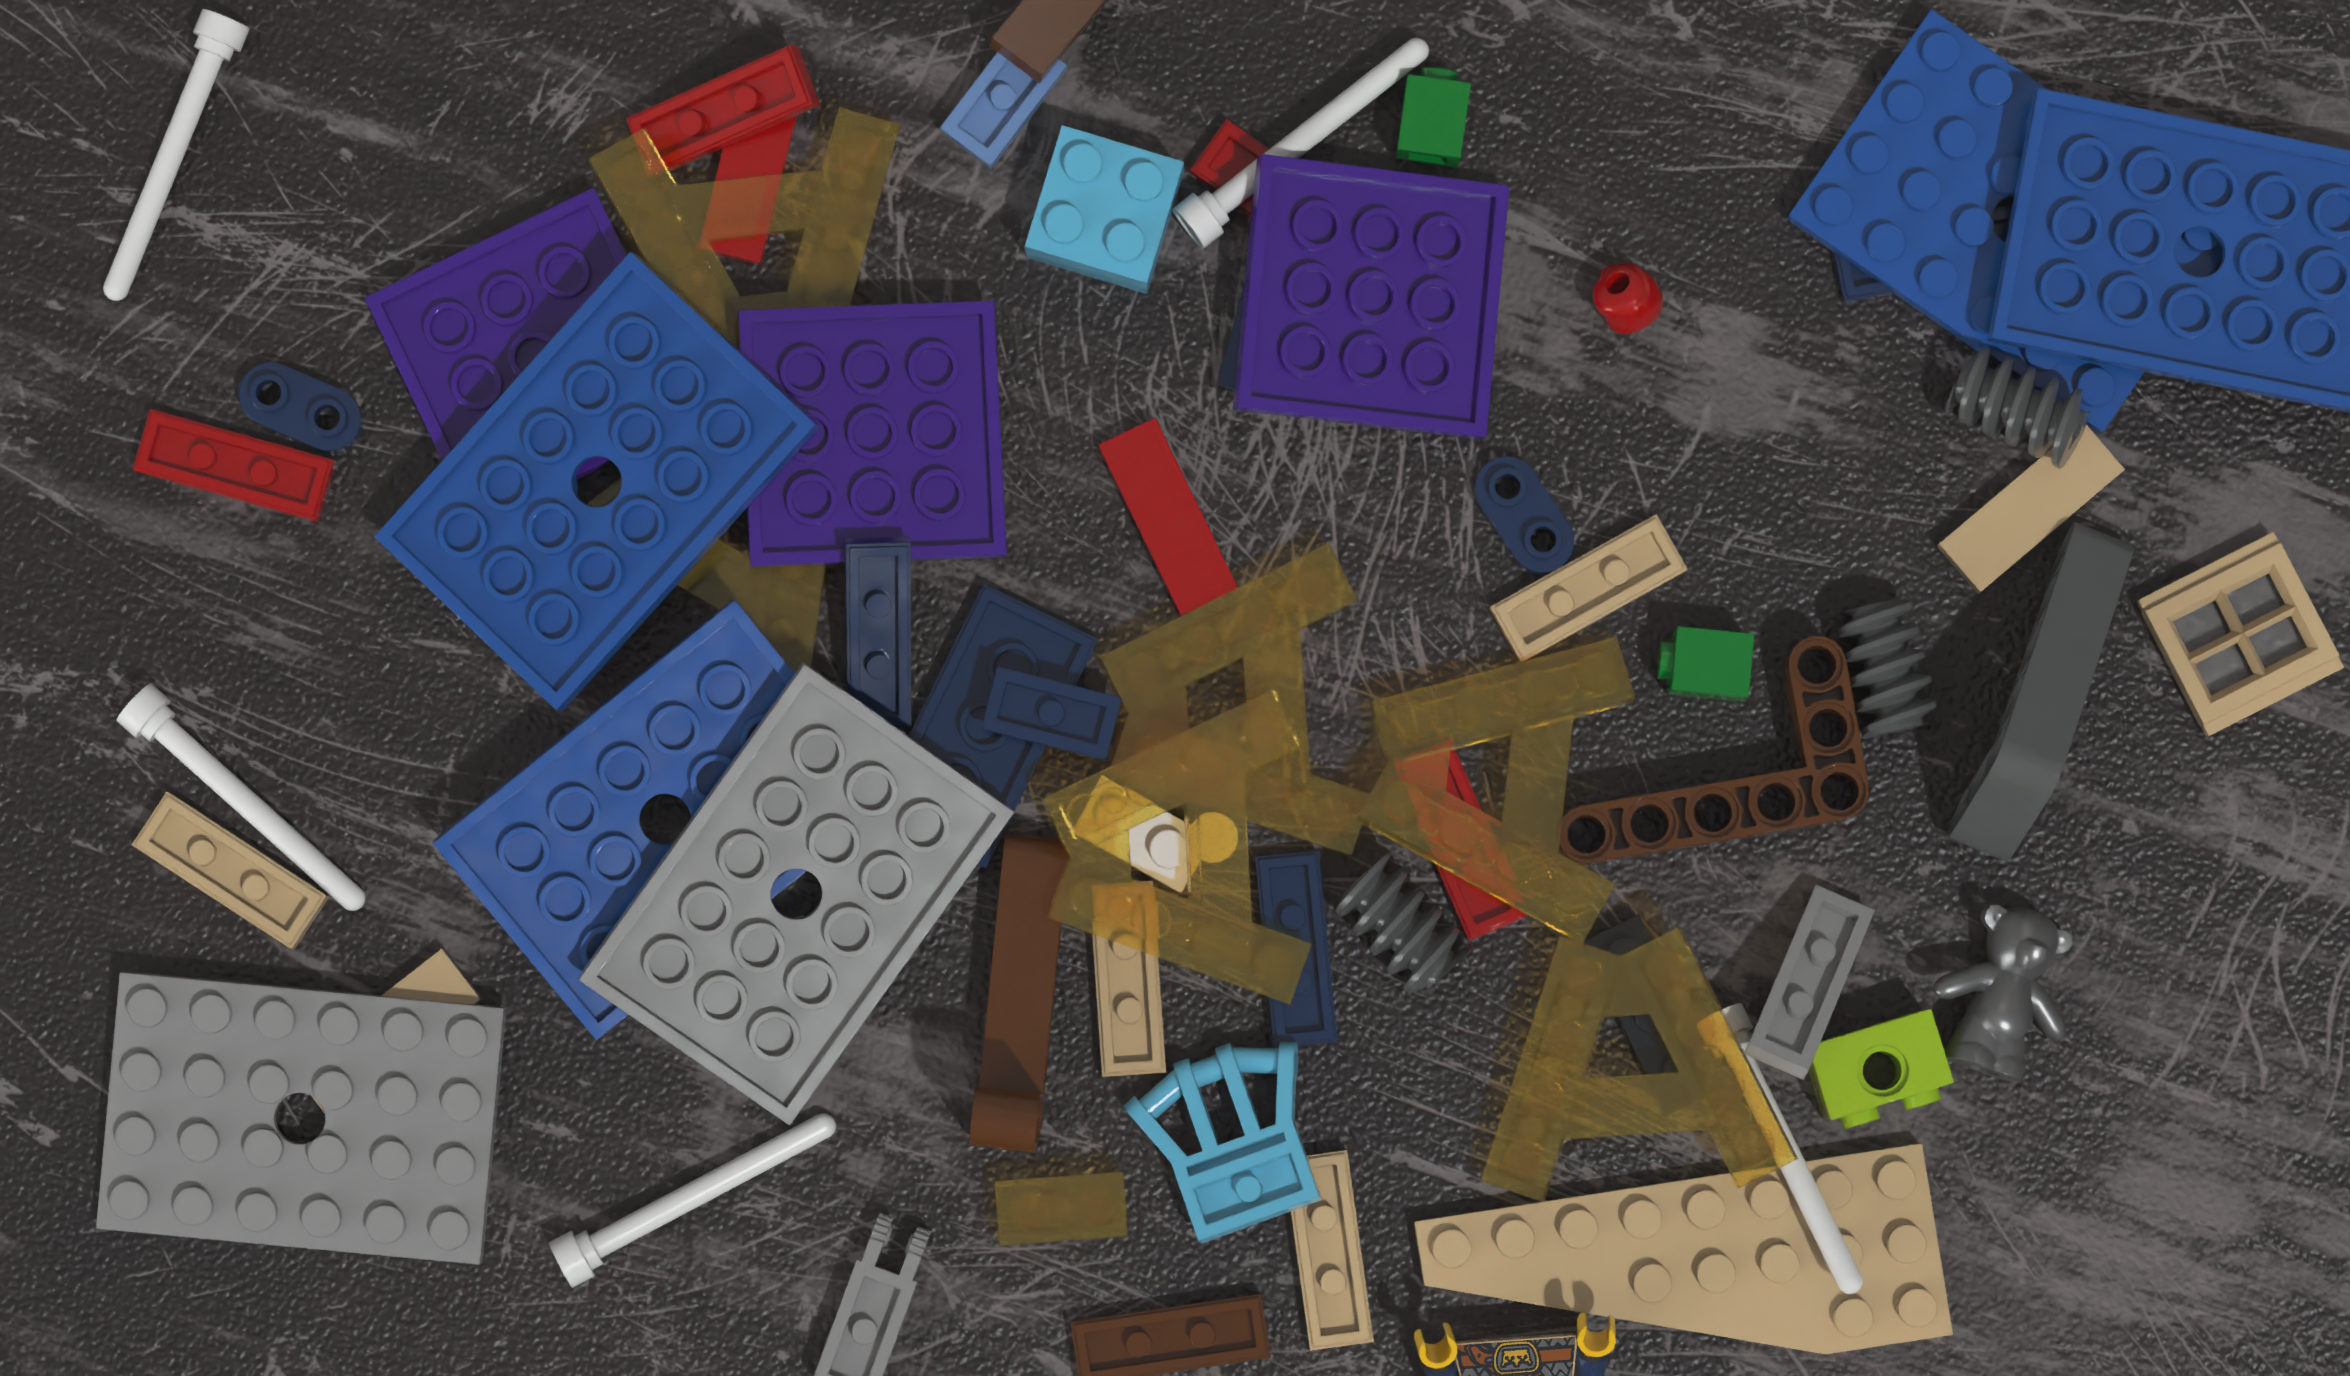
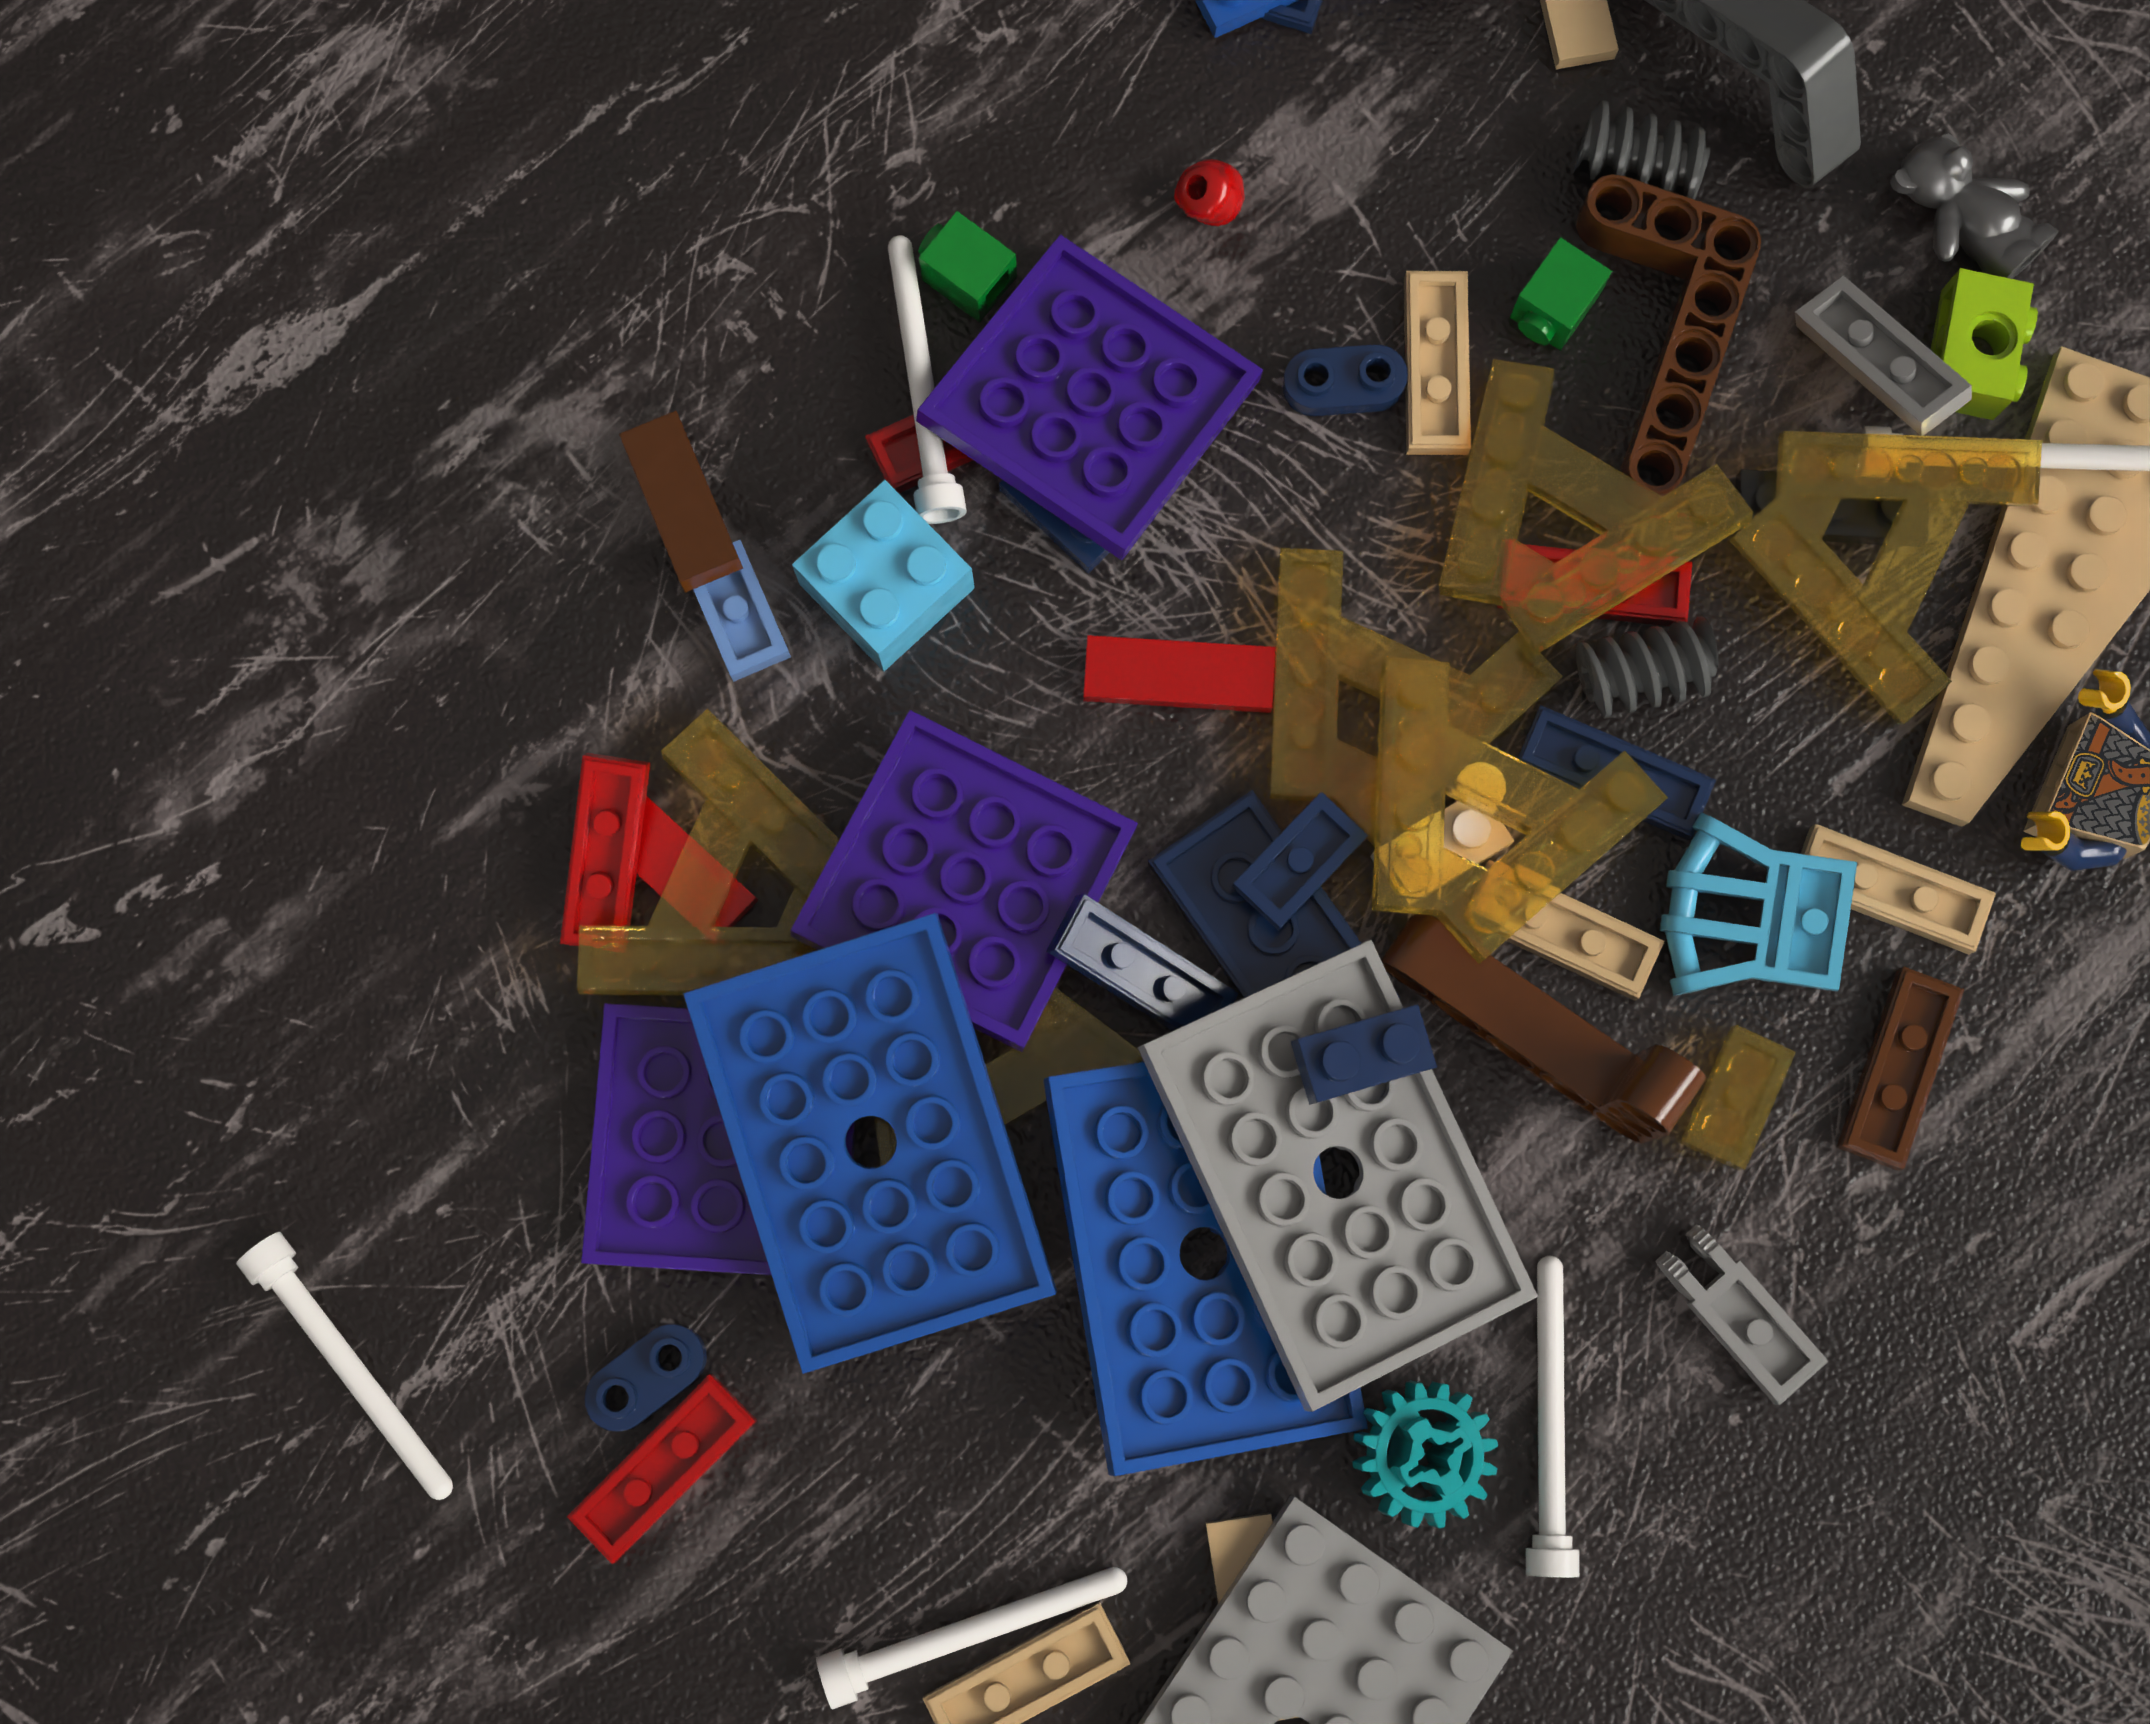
camera: 60 degrees left, 5 degrees down
none -> dark blue plate [1291,1004,1437,1105]
none -> teal gear [1352,1381,1498,1528]

